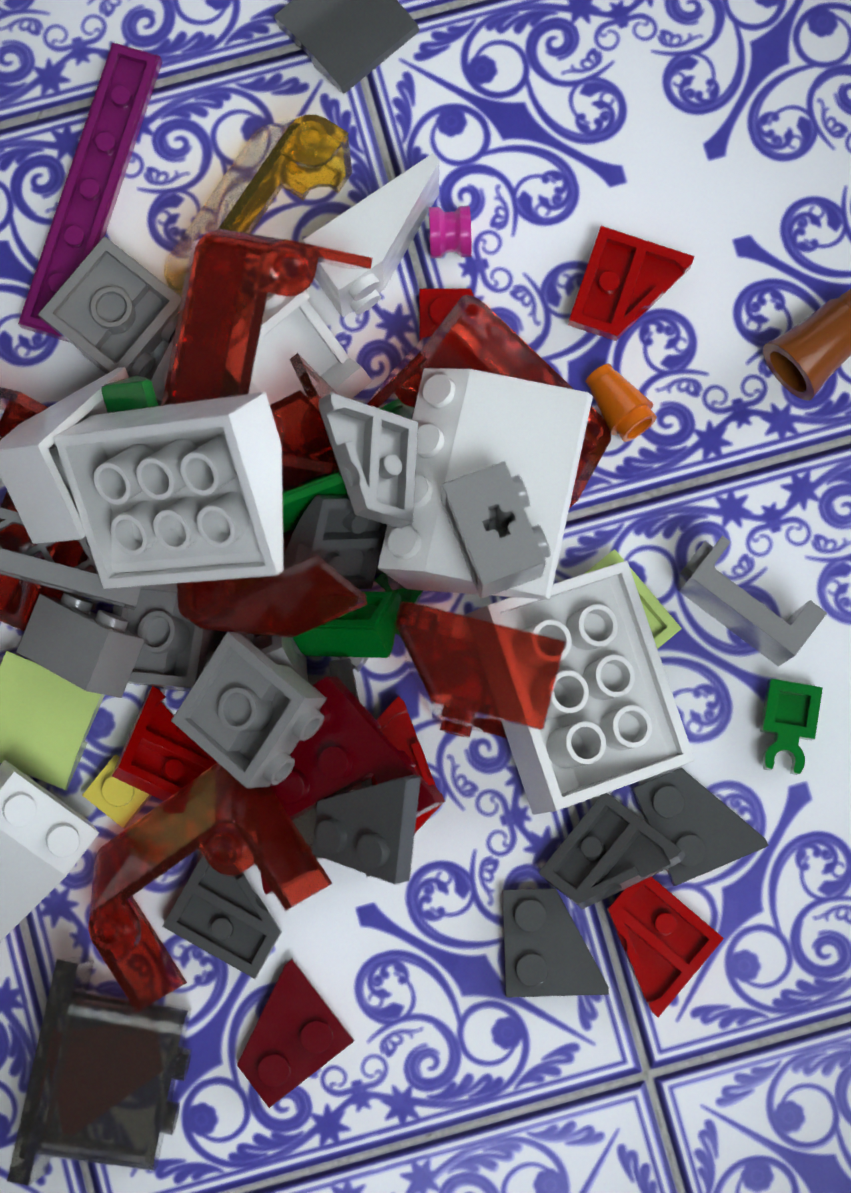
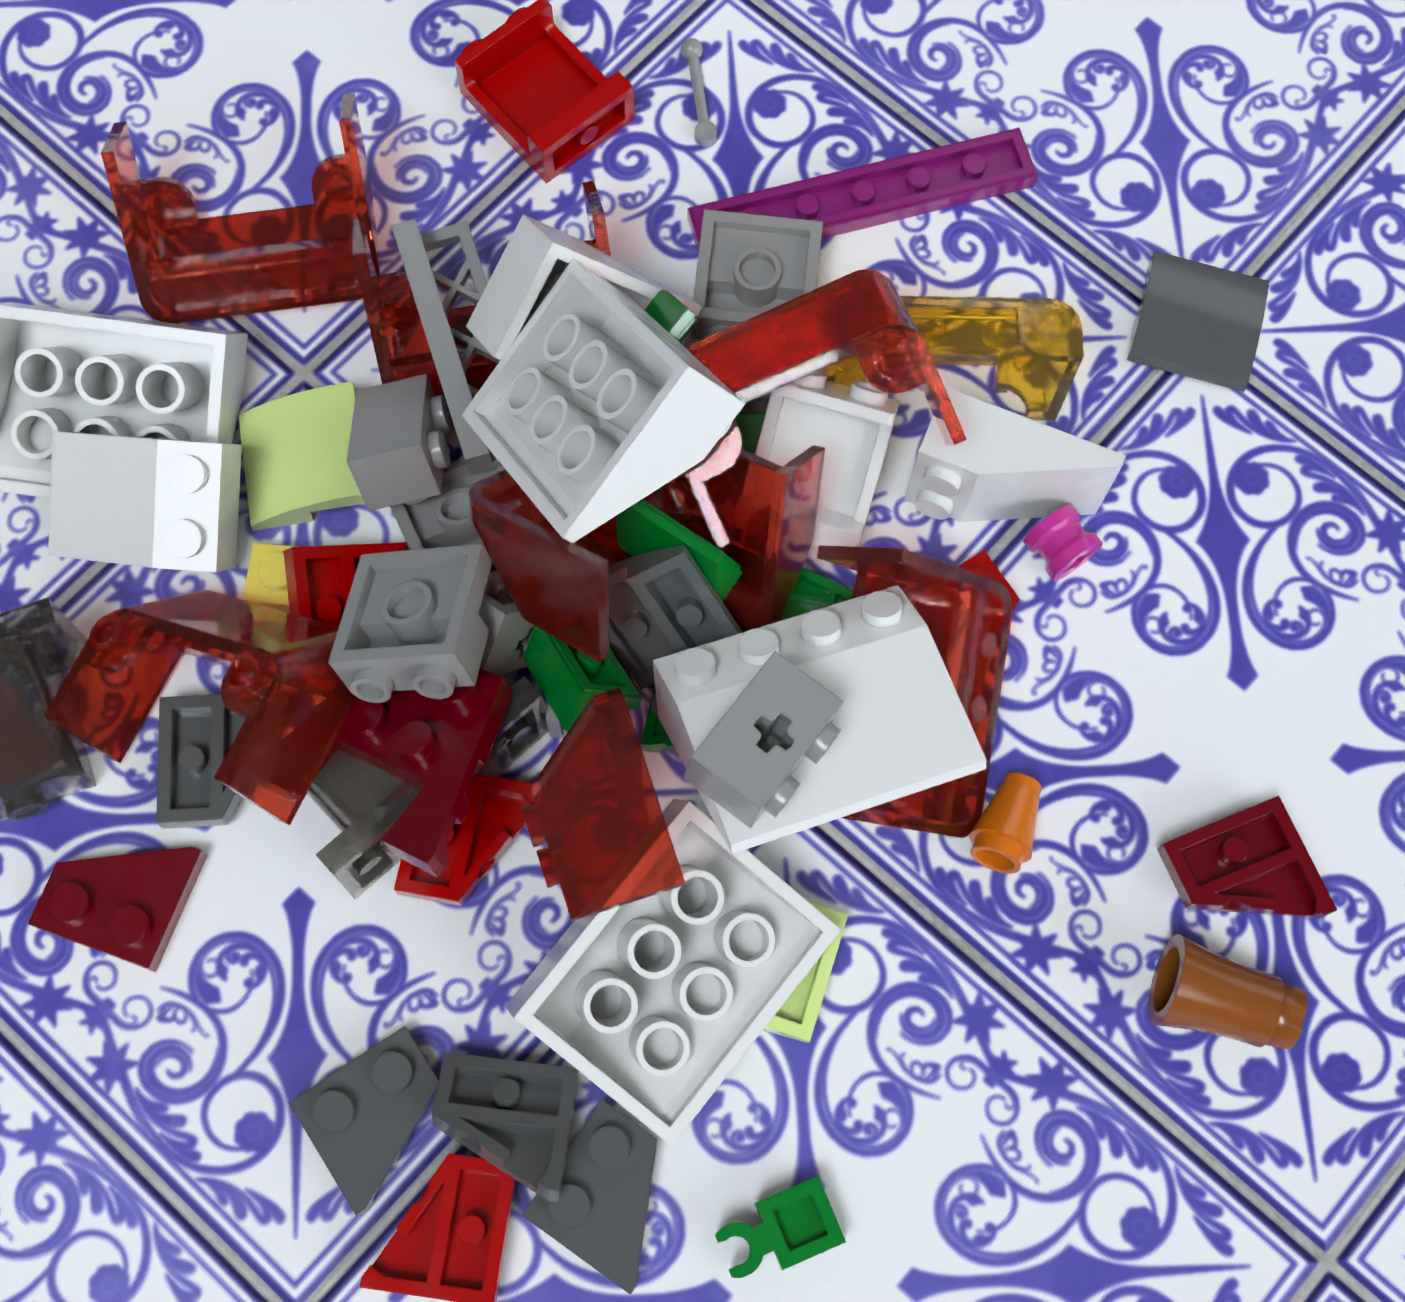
camera: 55 degrees right, 10 degrees down
dark grey wing [312,775,421,885] -> none
light grey wing [319,393,418,528] -> none
red wing [568,226,695,341] -> none
light grey panel [679,535,827,667] -> none
none -> dark red wing [1157,796,1337,918]

